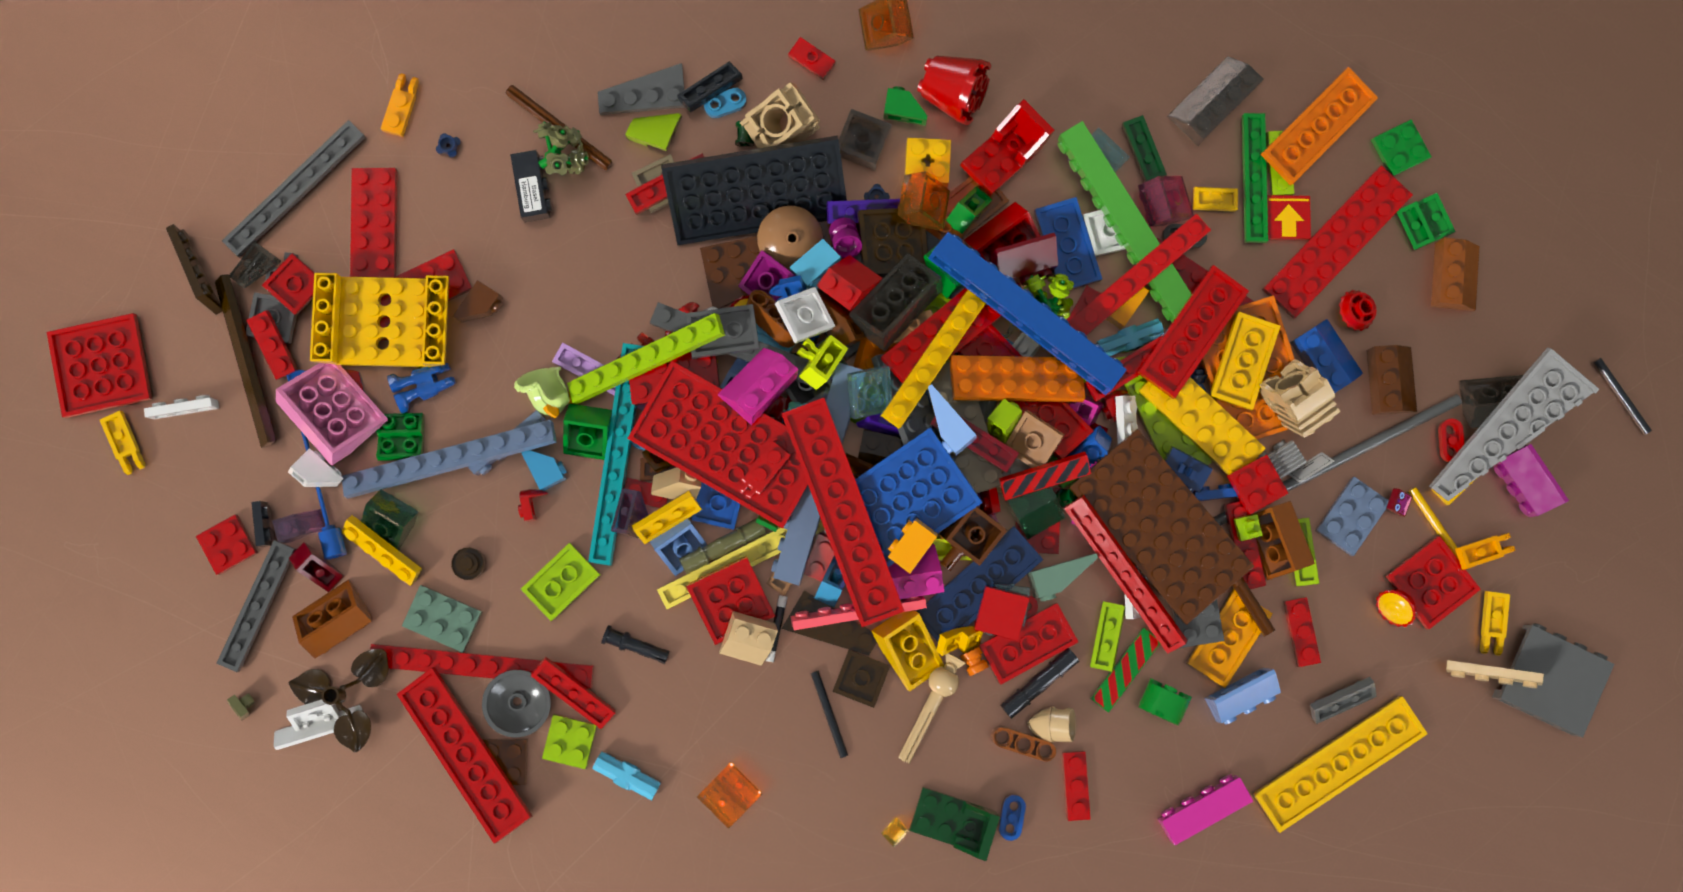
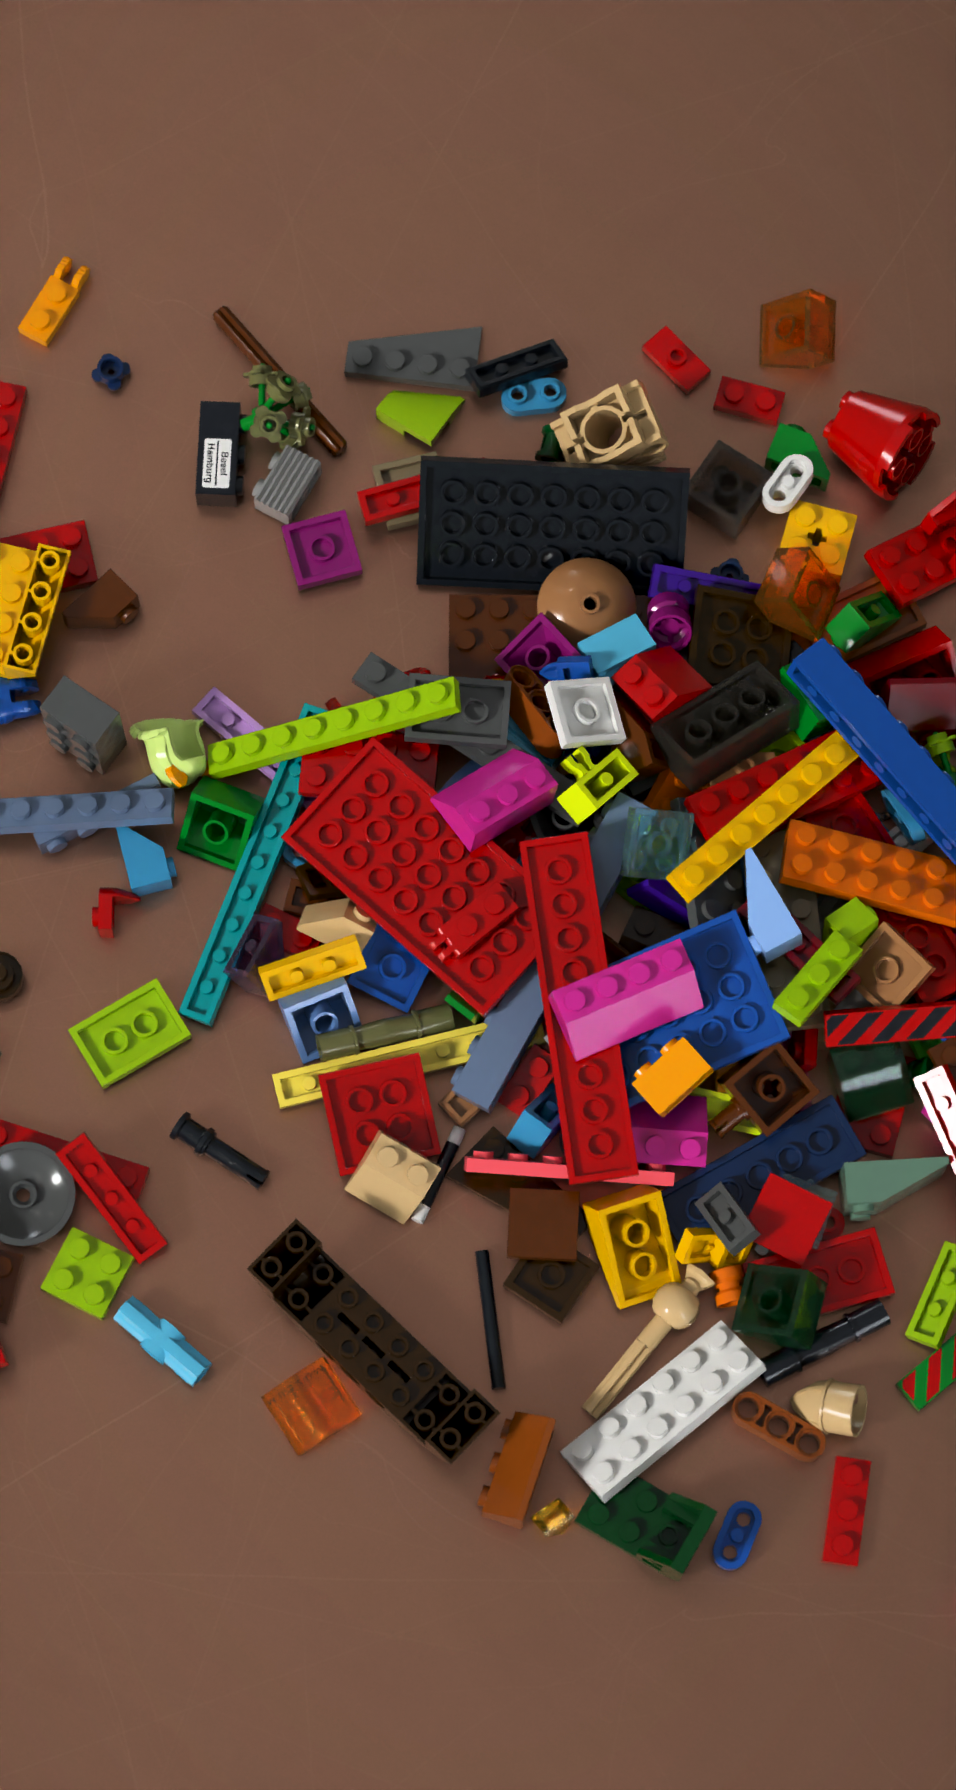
camera: 15 degrees right, 10 degrees down
none -> dark grey brick [40,676,127,775]
none -> dark brown slope [247,1219,500,1465]
none -> light grey brick [252,445,322,525]
none -> magenta plate [281,509,363,591]
none -> dark orange slope [477,1411,556,1529]
none -> reddish brown tile [507,1188,580,1262]
none -> dark pink slope [548,938,704,1062]
none -> white plate [560,1320,767,1503]
none -> dark grey plate [694,1181,761,1256]
none -> red plate [713,376,786,426]
none -> clear green slope [731,1263,828,1350]
none -> white plate [762,454,813,514]
none -> lime plate [772,930,863,1028]
none -> dark azure plate [881,788,926,845]

